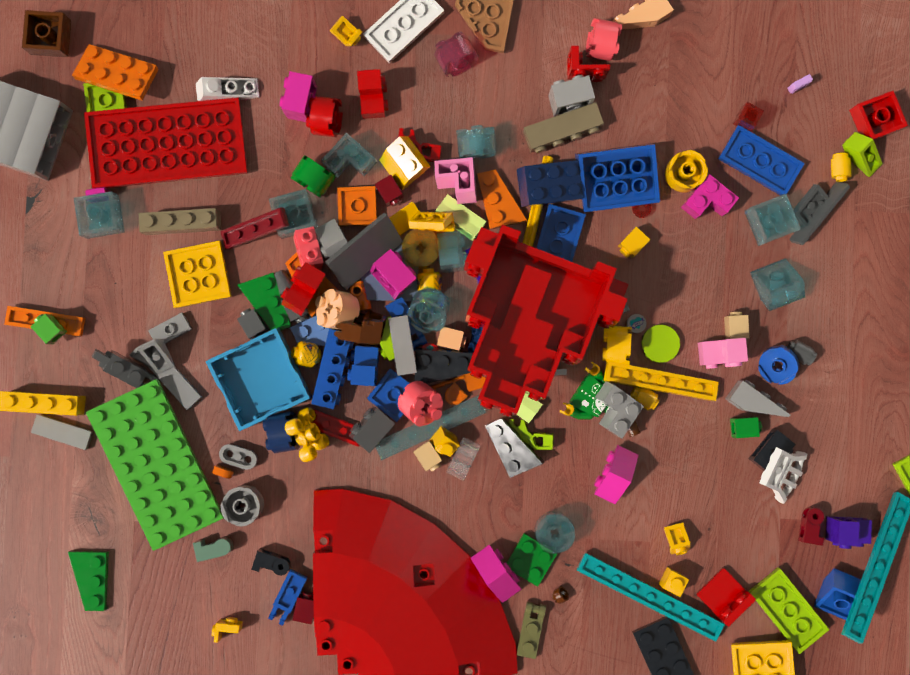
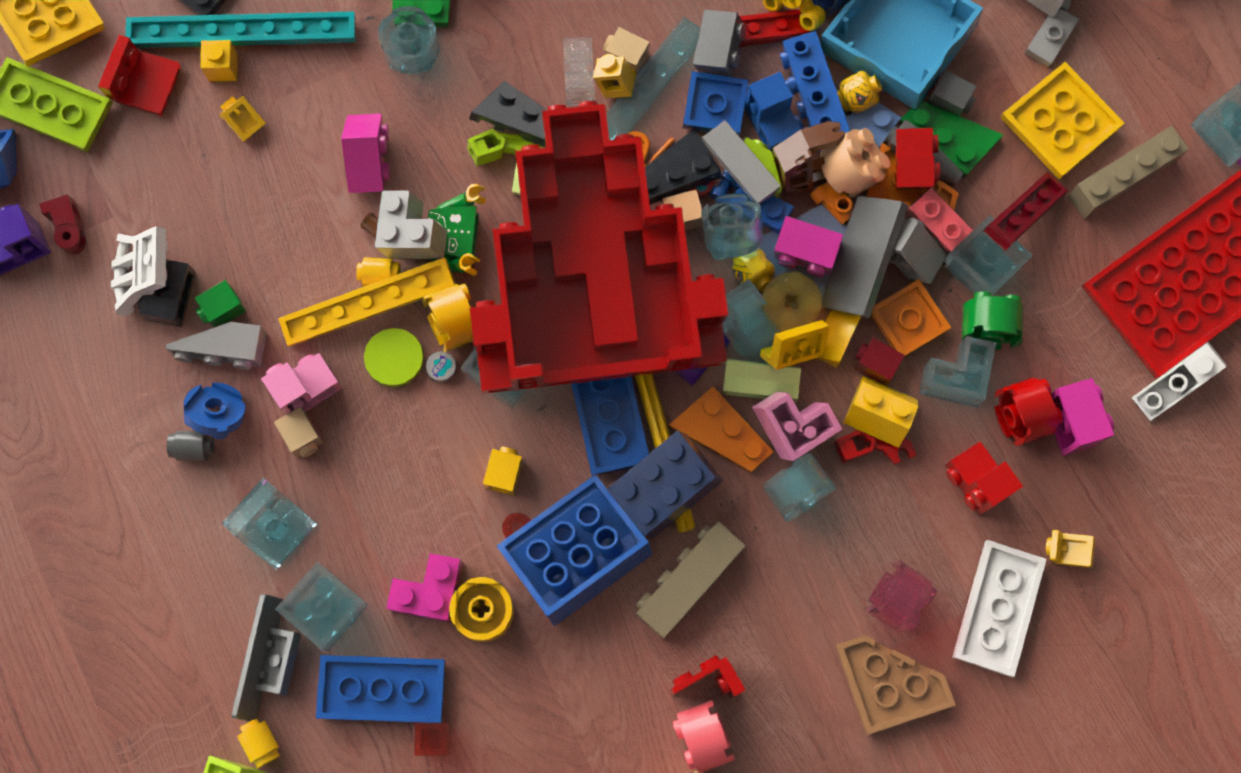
camera: 145 degrees right, 10 degrees down
coral brick [398,381,443,427] -> none
light grey brick [548,75,595,117] -> none

